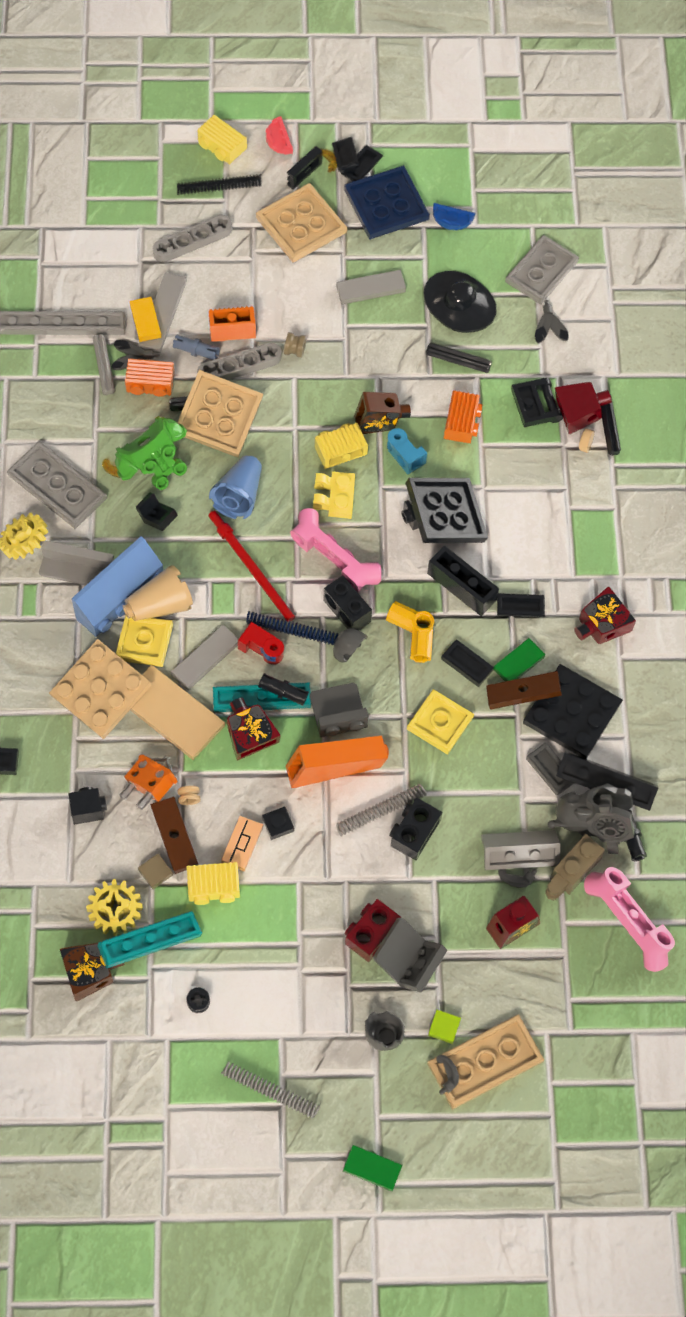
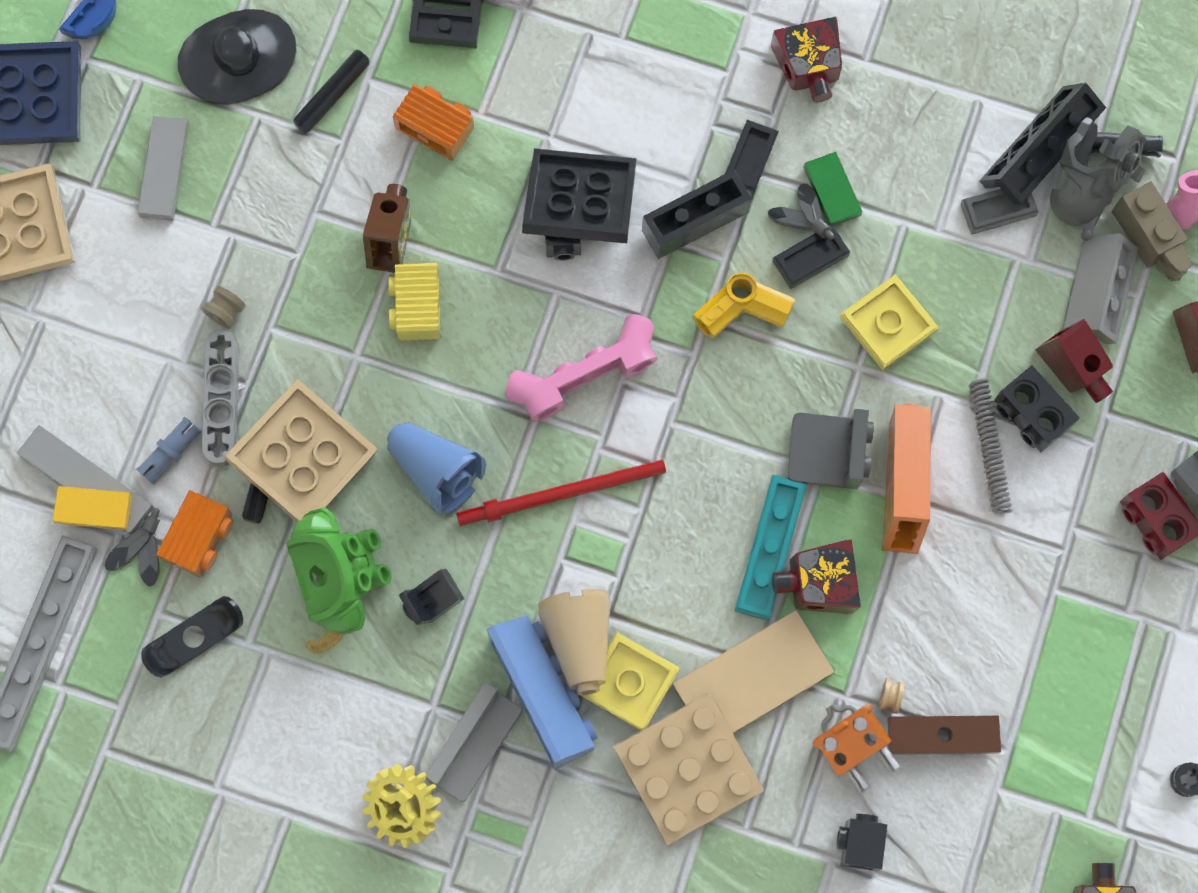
camera: 70 degrees left, 10 degrees up
light grey tile [7,441,107,529] -> none
light yellow gear [86,879,143,936] -> none
light grey axle [93,334,115,395] -> none
teal tile [97,911,202,968] -> none
dark tan tile [138,853,173,889] -> none
light grey tile [171,625,238,690] -> none
light yellow brick [187,862,240,905] -> none
orange brick [209,306,256,342] -> none
light nougat tile [221,816,263,872] -> none
red leg [238,622,284,665] -> none
dark blue piece [246,611,338,646] -> none
black pin [258,673,309,706] -> none
black plate [262,807,294,840] -> none
light yellow plate [313,471,355,519] -> none
black brick [323,575,372,630] -> none
dark grey hair [333,628,368,663] -> none
dark azure leg [387,428,427,475] -> none
reddish brown tile [486,671,562,710] -> none
dark grey piece [498,869,537,888] -> none
black plate [523,664,623,759] -> none
none -> black piece [141,596,243,678]
none -> dark grey piece [768,183,834,240]
none -> dark red torso [1035,319,1113,403]

